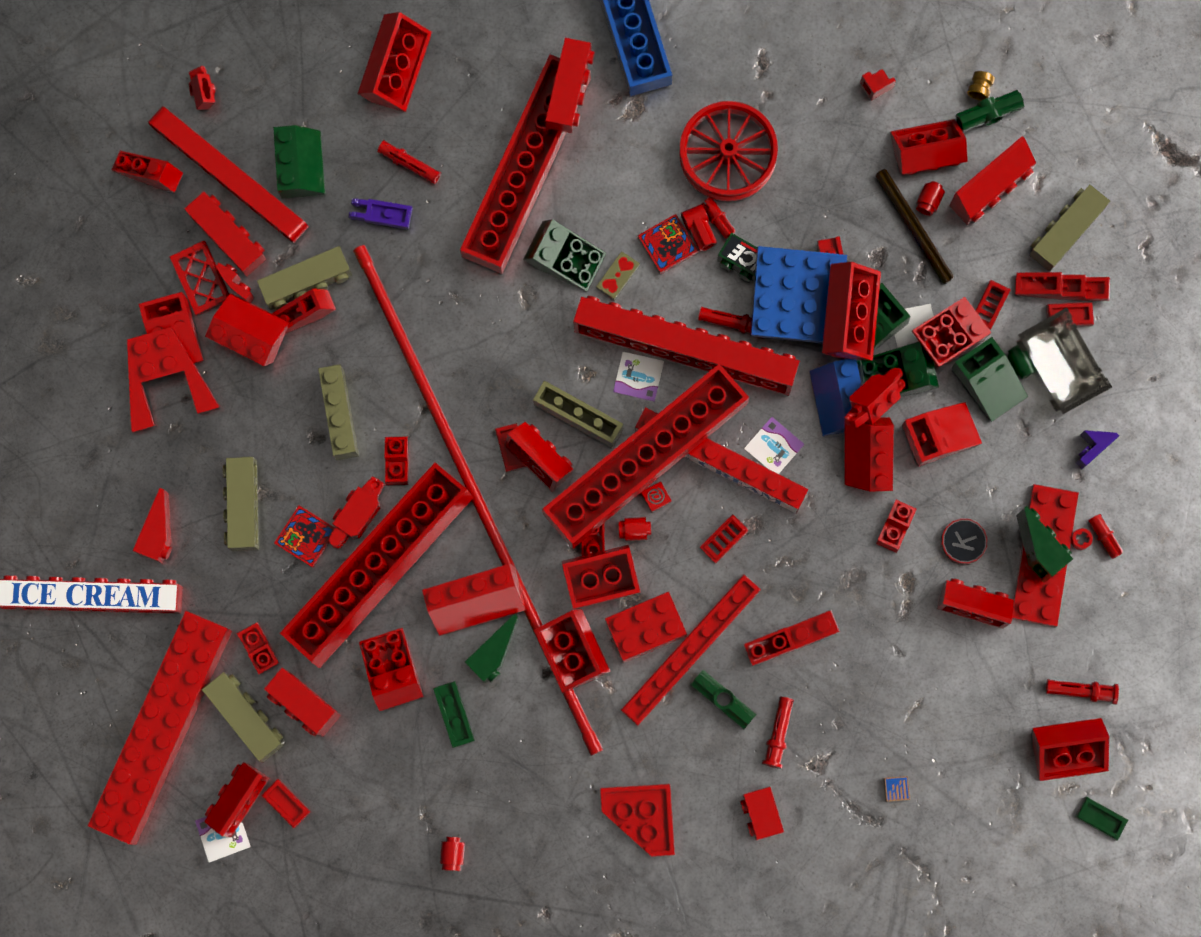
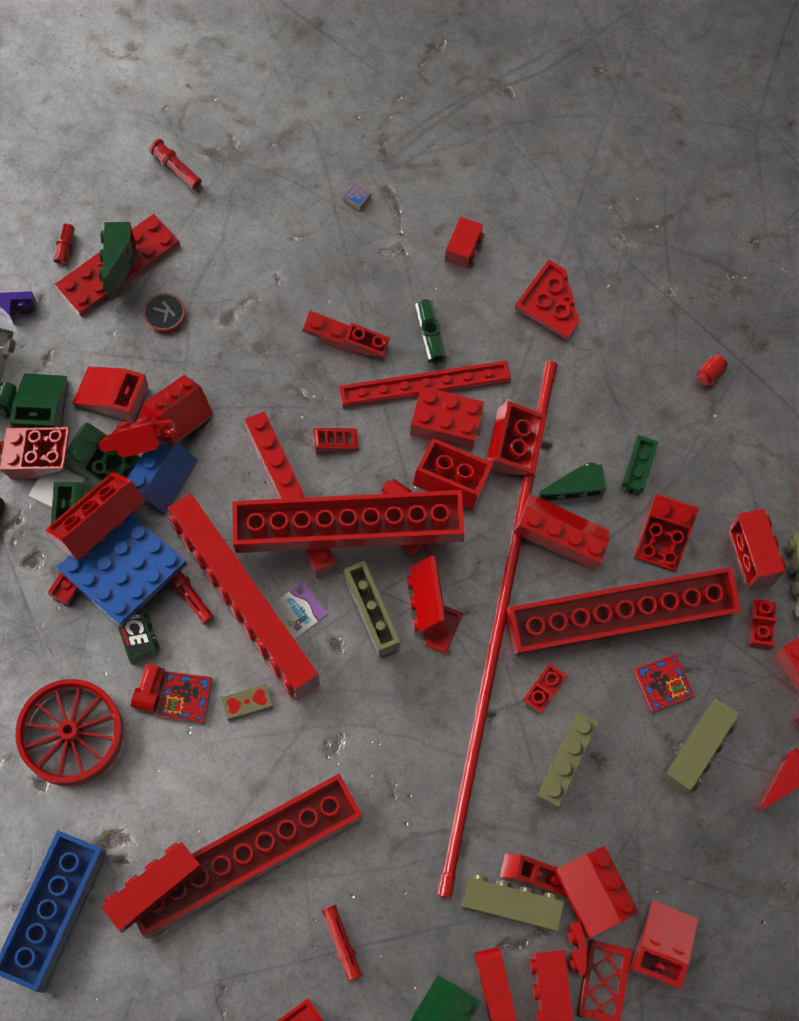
camera: 150 degrees left, 10 degrees down
red wing [127,327,220,432] -> none
red hinge [329,476,385,549] -> none
dark purple hinge [348,199,413,230] -> none
dark green slope [523,219,606,292] -> none
red axle [702,197,735,239] -> none
sticker [744,417,804,474] -> none
red pin [762,697,794,769] -> none
red slope [876,500,917,553] -> none
red slope [937,578,1014,629] -> none
red slope [1032,718,1110,781] -> none
red bush [1071,528,1093,550] -> none
dark green tile [1075,797,1128,841] -> none

